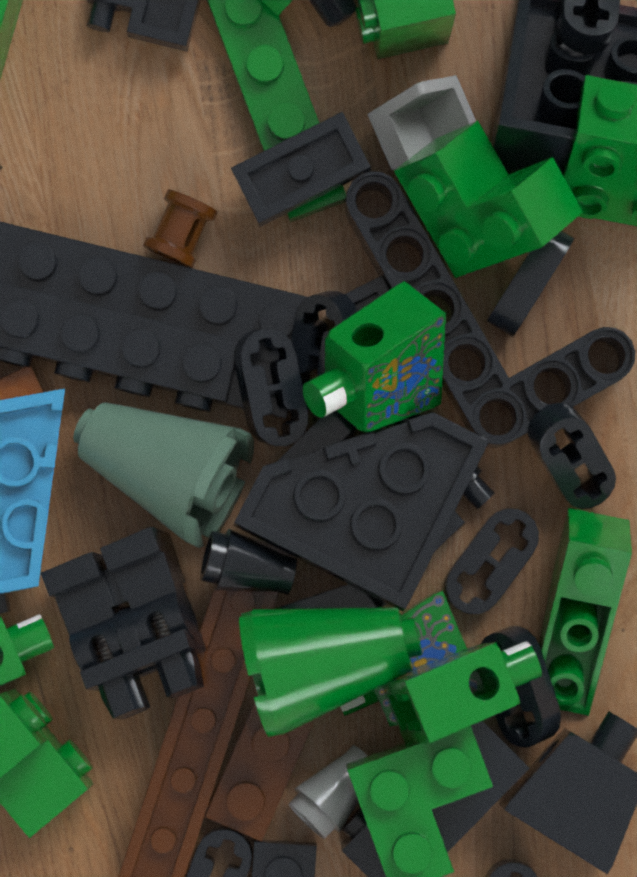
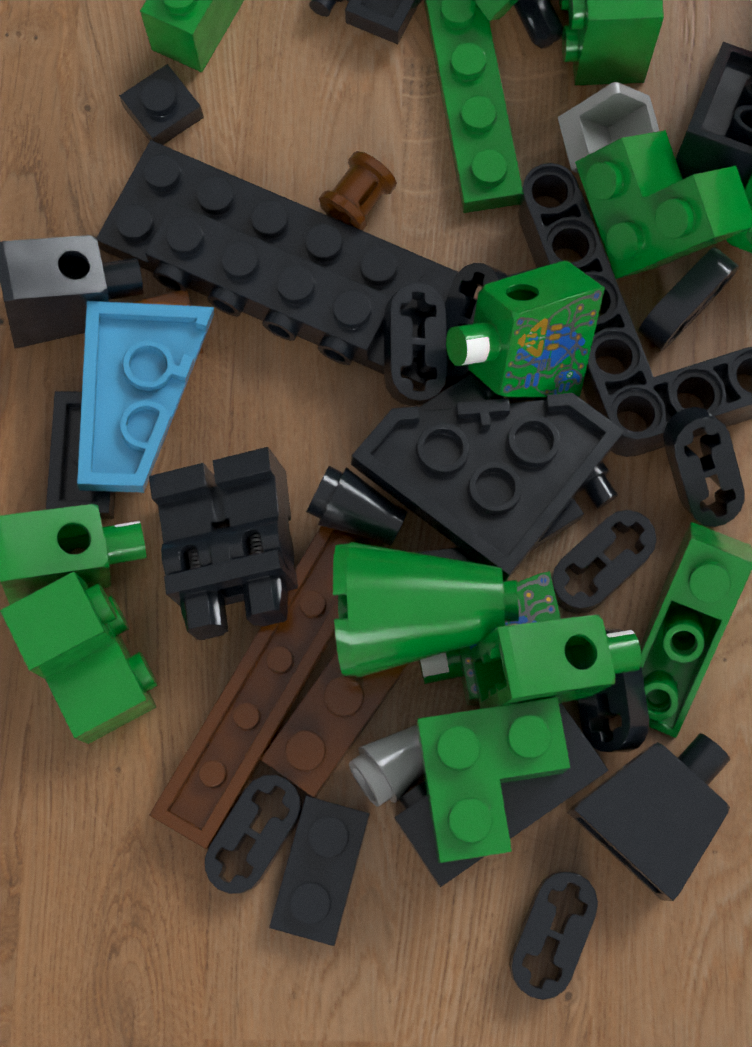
camera: 20 degrees right, 10 degrees down
sand green cone [73,402,254,548] -> none
black plate [231,112,371,227] -> none

